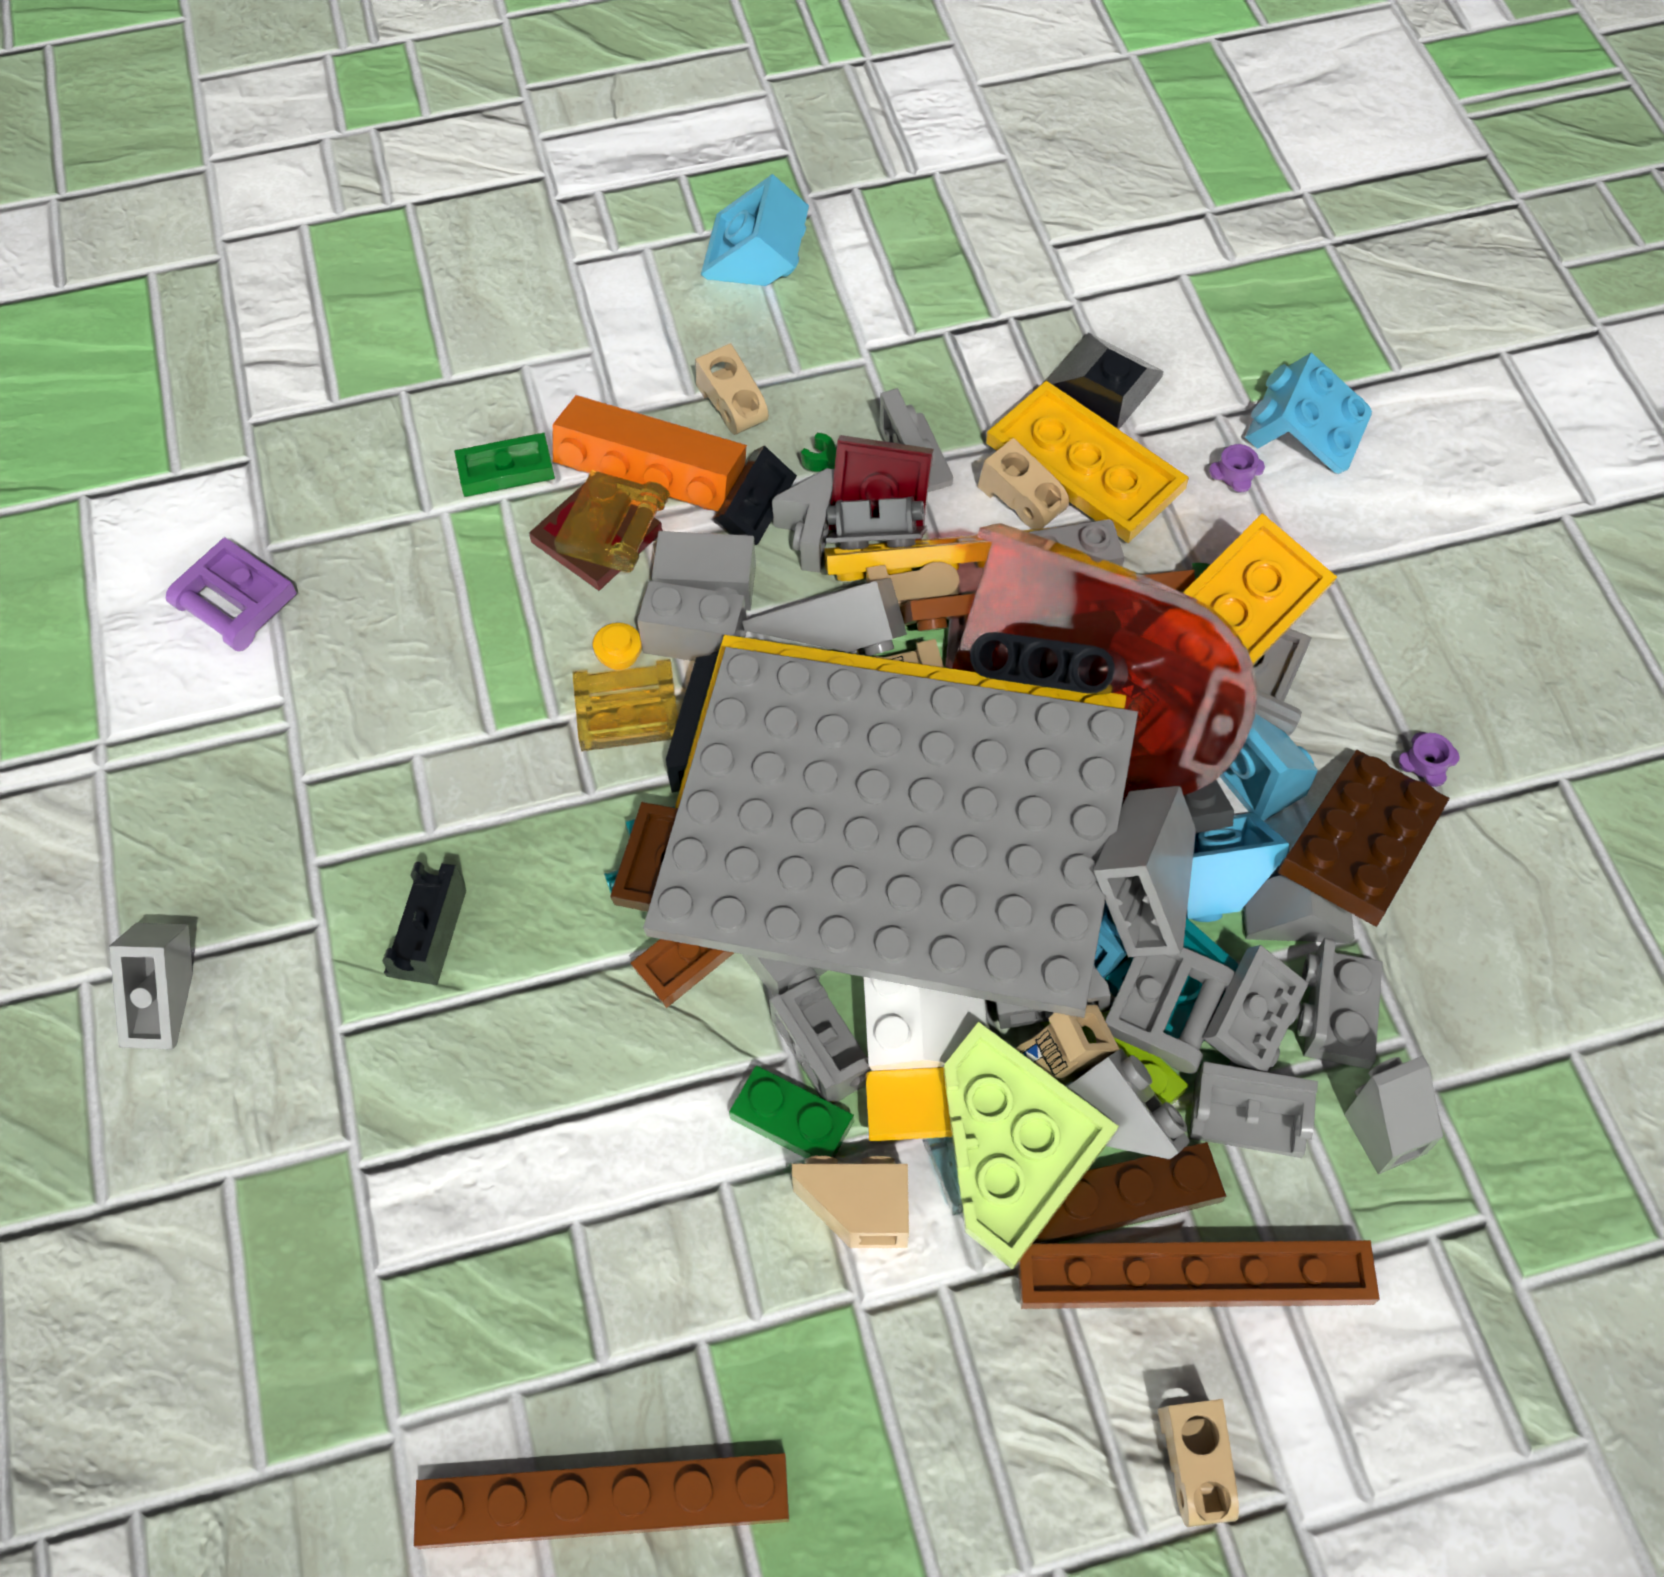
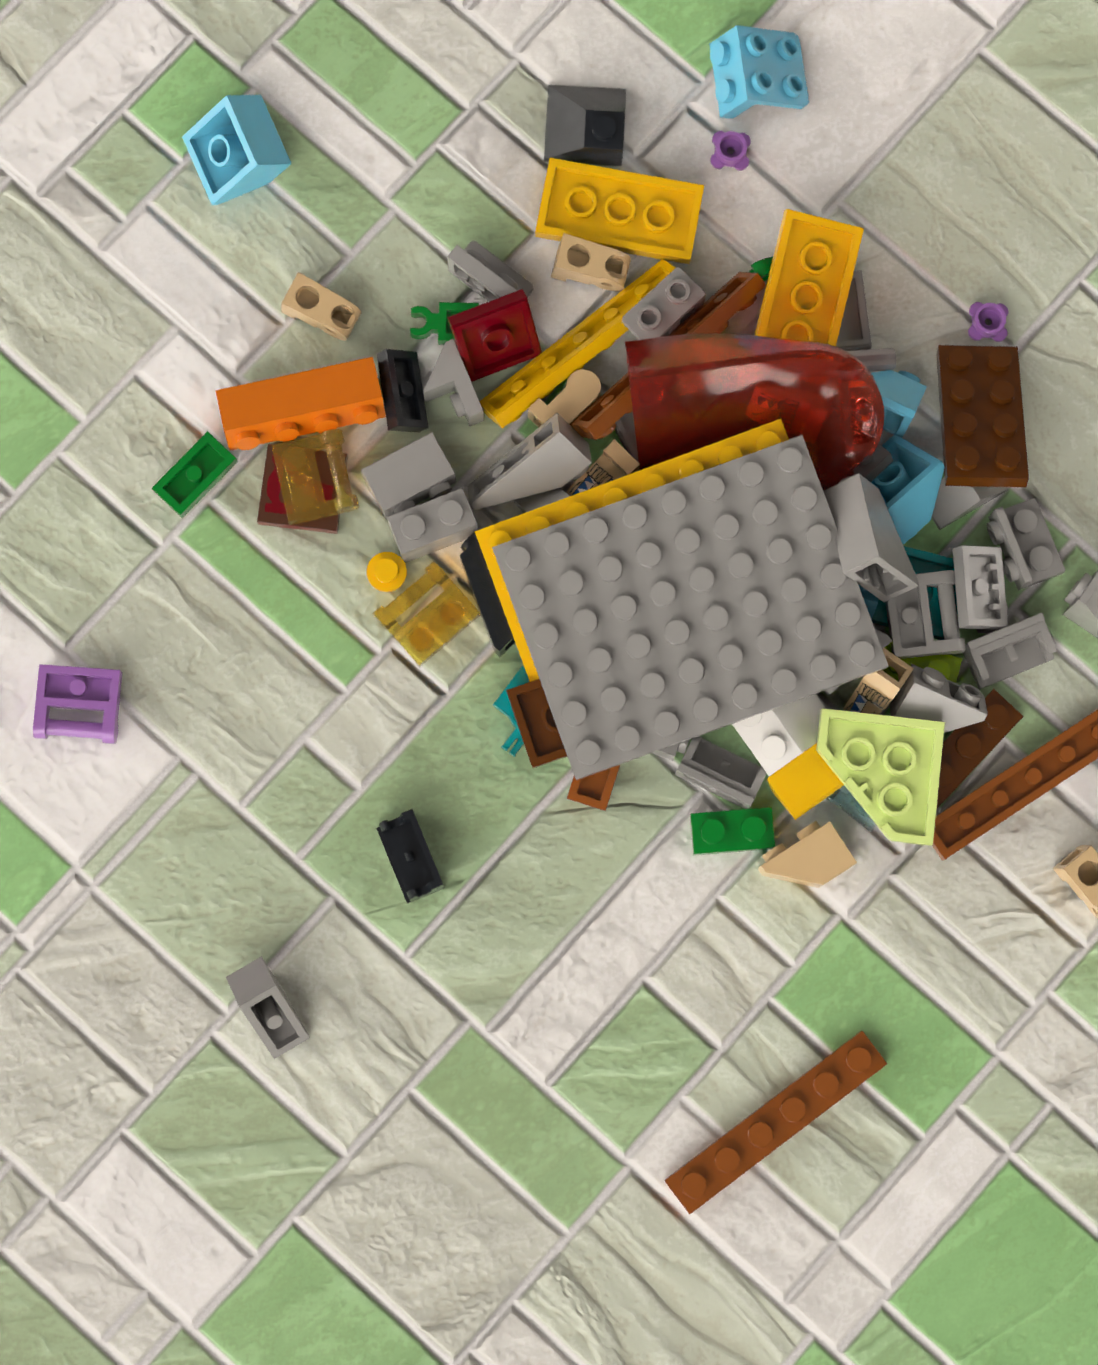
camera: 35 degrees left, 20 degrees up
hinge [826,496,928,550] -> none
black beam [970,632,1128,695] -> none

